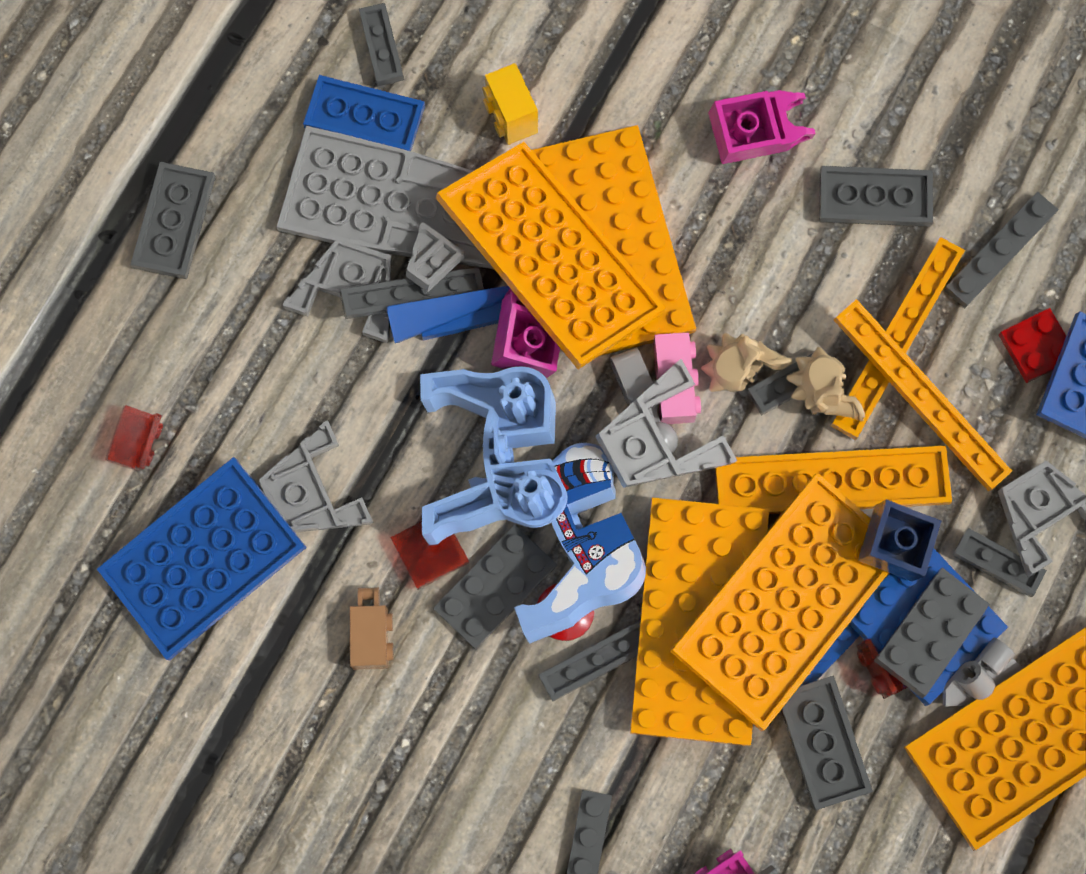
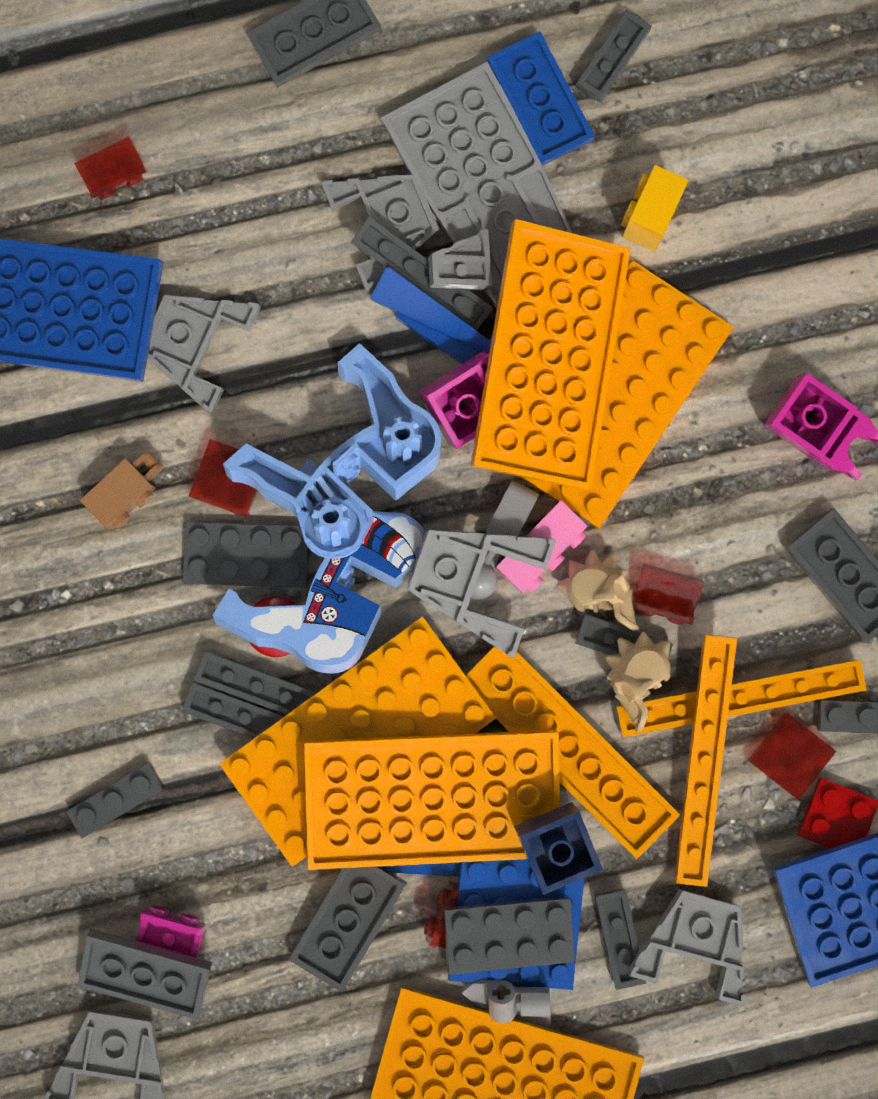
camera: 50 degrees right, 10 degrees up
none -> dark grey plate [181,682,285,738]
none -> clear red bracket [633,564,704,625]
none -> clear red plate [747,712,837,800]

